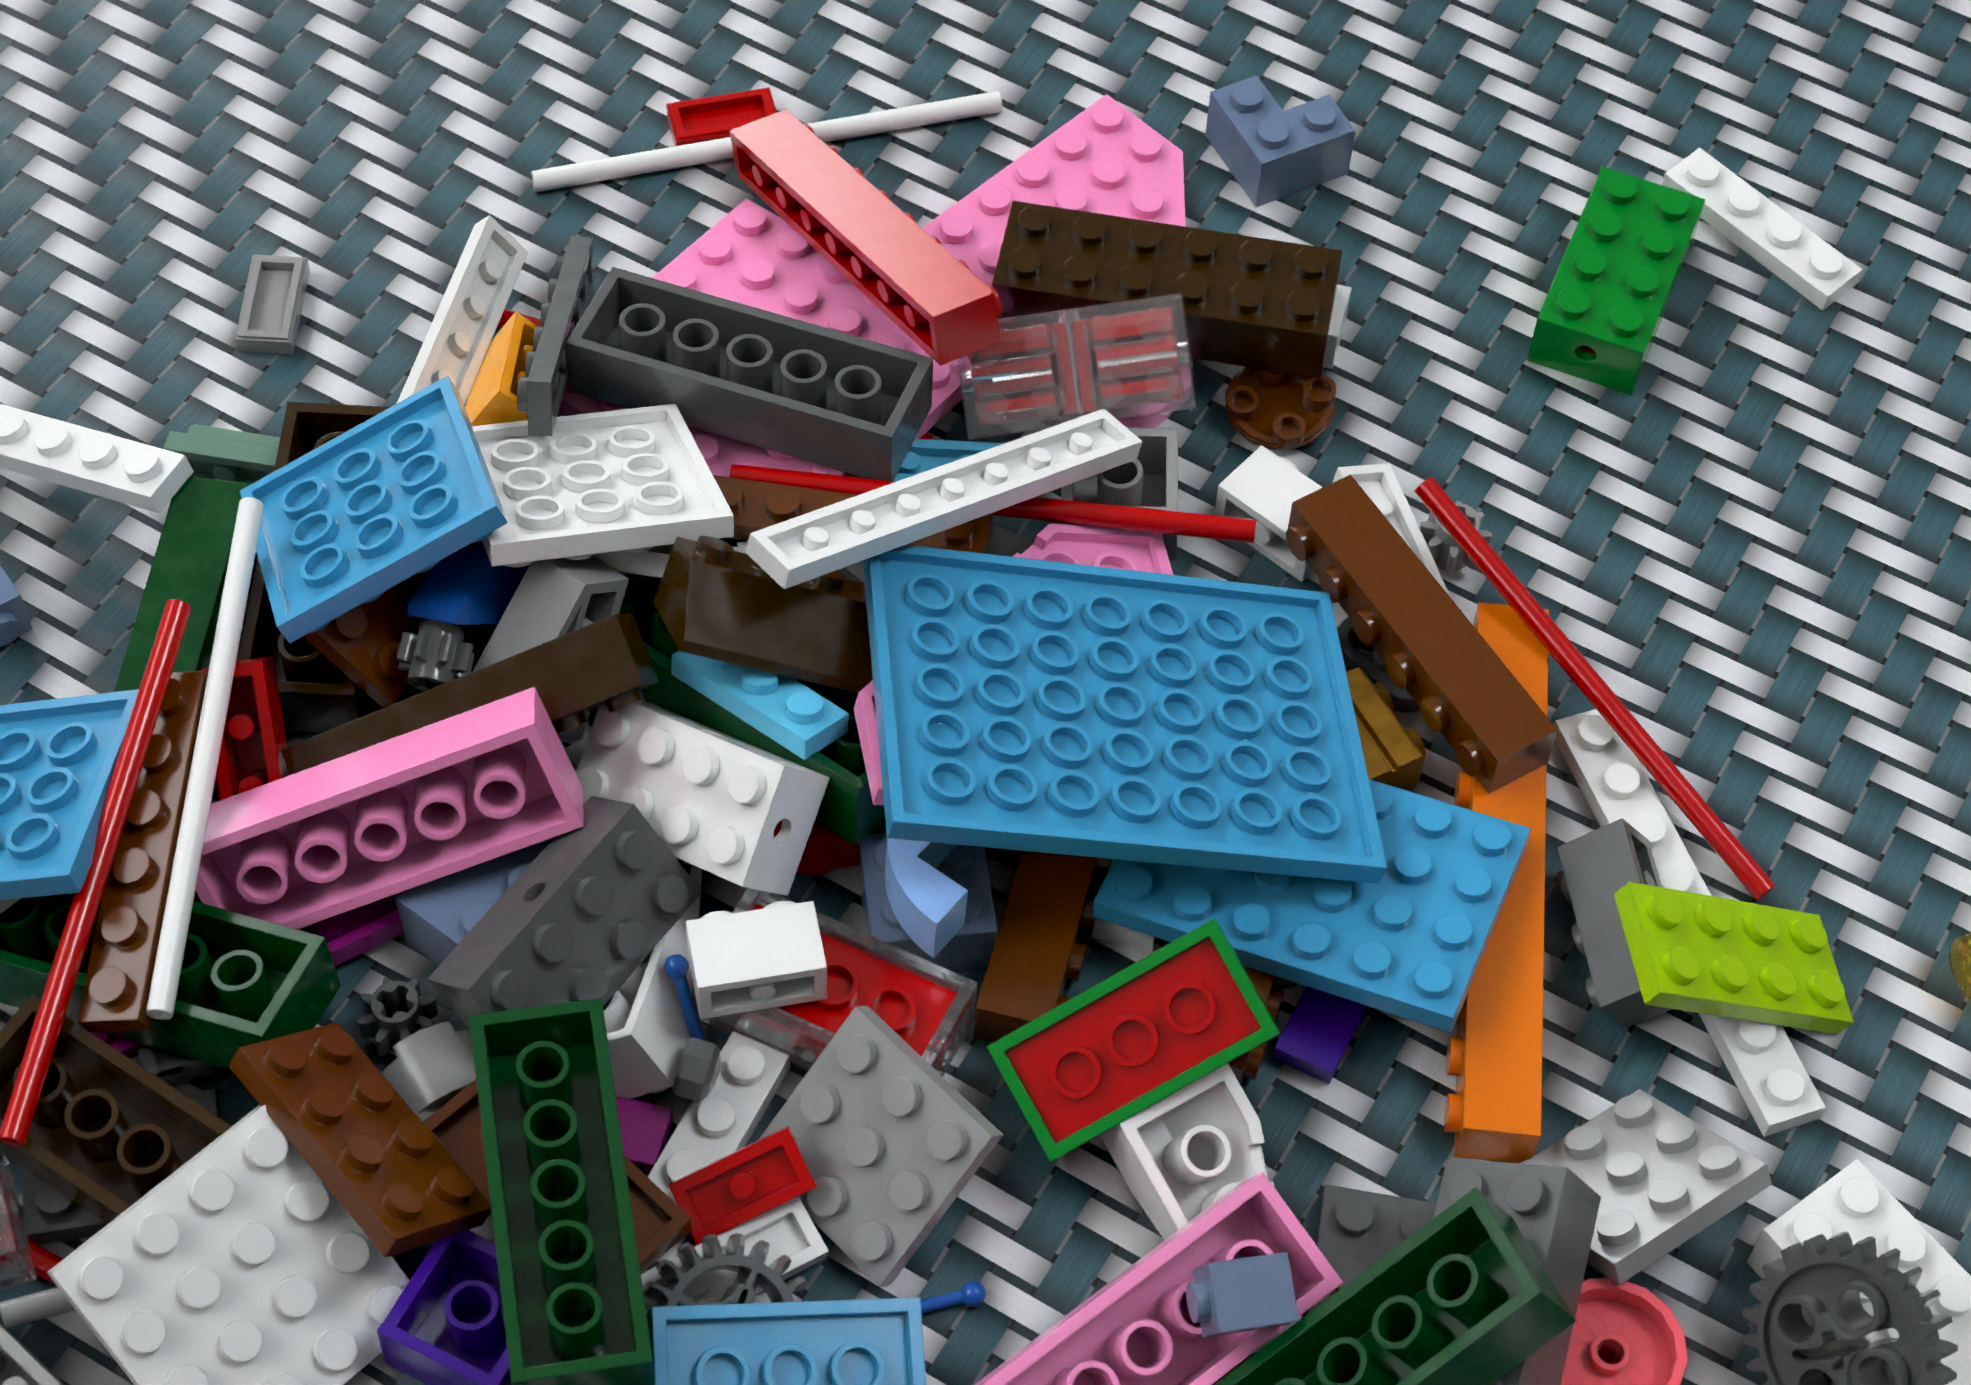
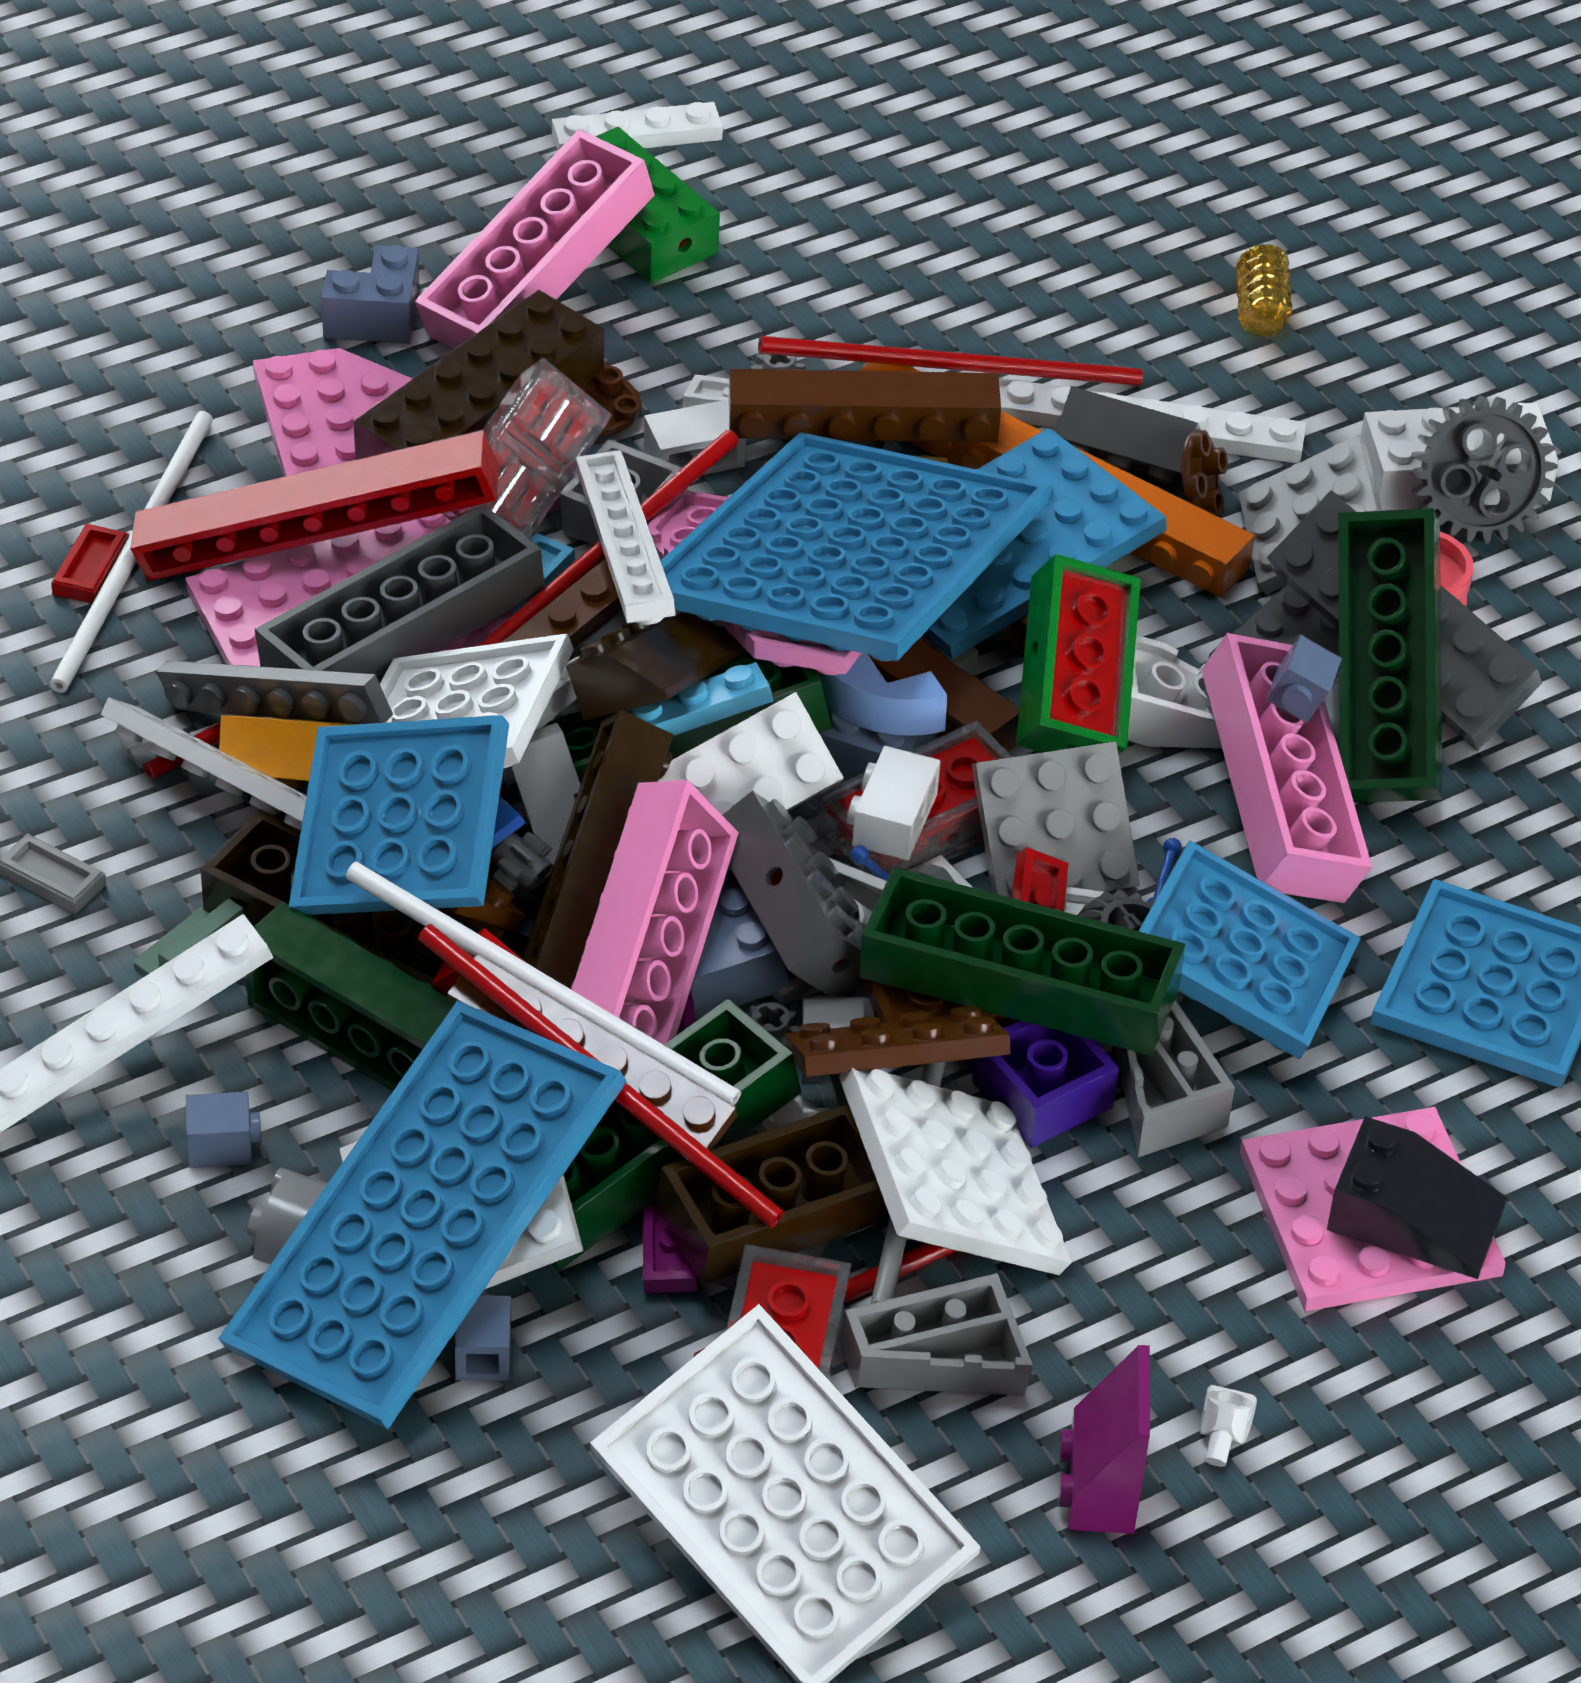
camera: 60 degrees left, 10 degrees down
lime plate [1614,882,1854,1034] -> none
none -> bright pink brick [415,129,655,349]
none -> reddish brown dish [1181,429,1228,516]

